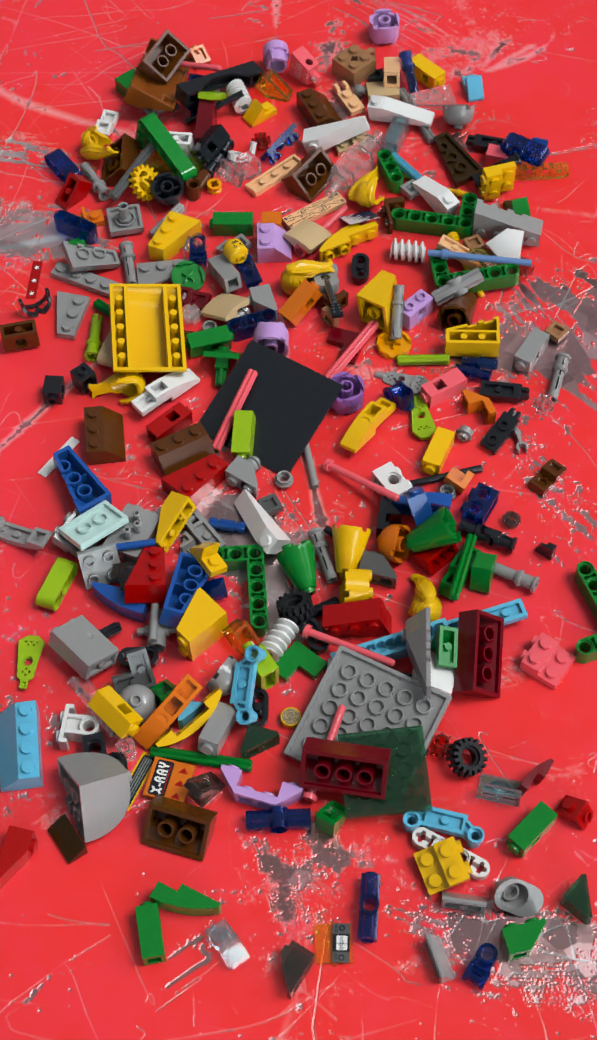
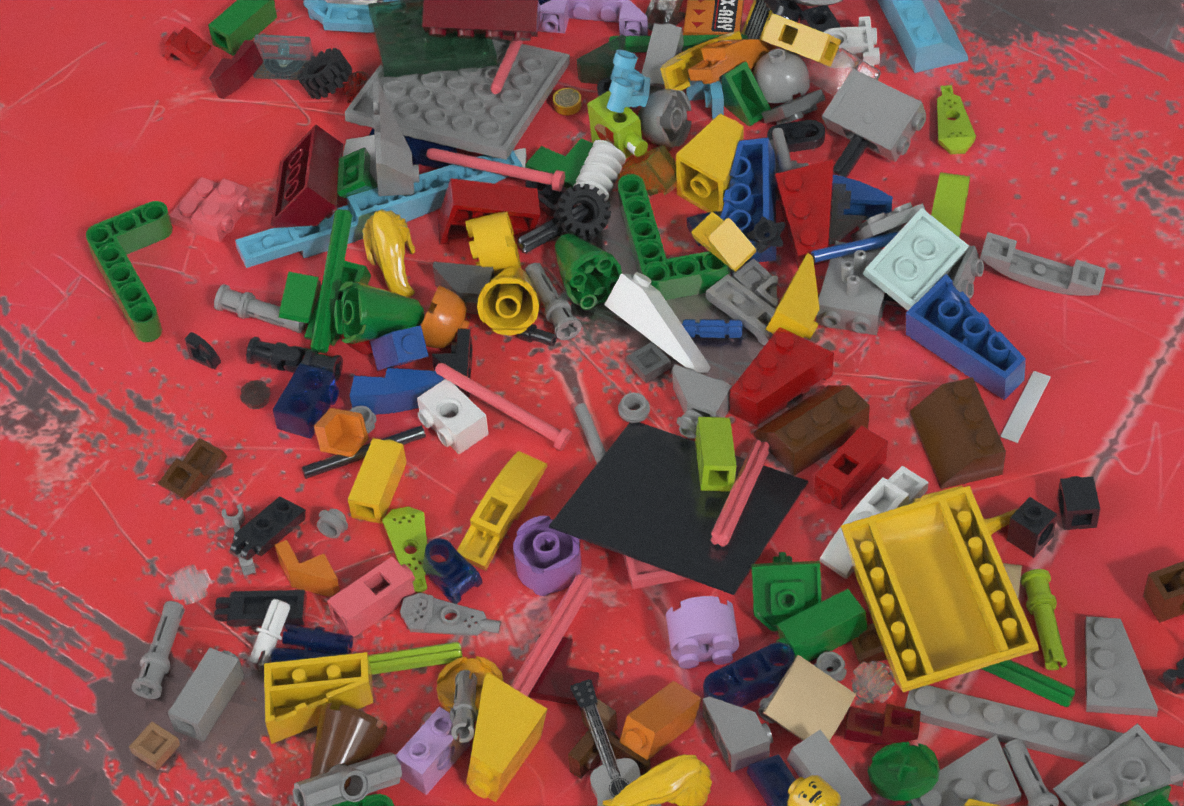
camera: 175 degrees right, 5 degrees down
none -> white axle [248,599,290,667]
none -> black plate [747,217,785,253]

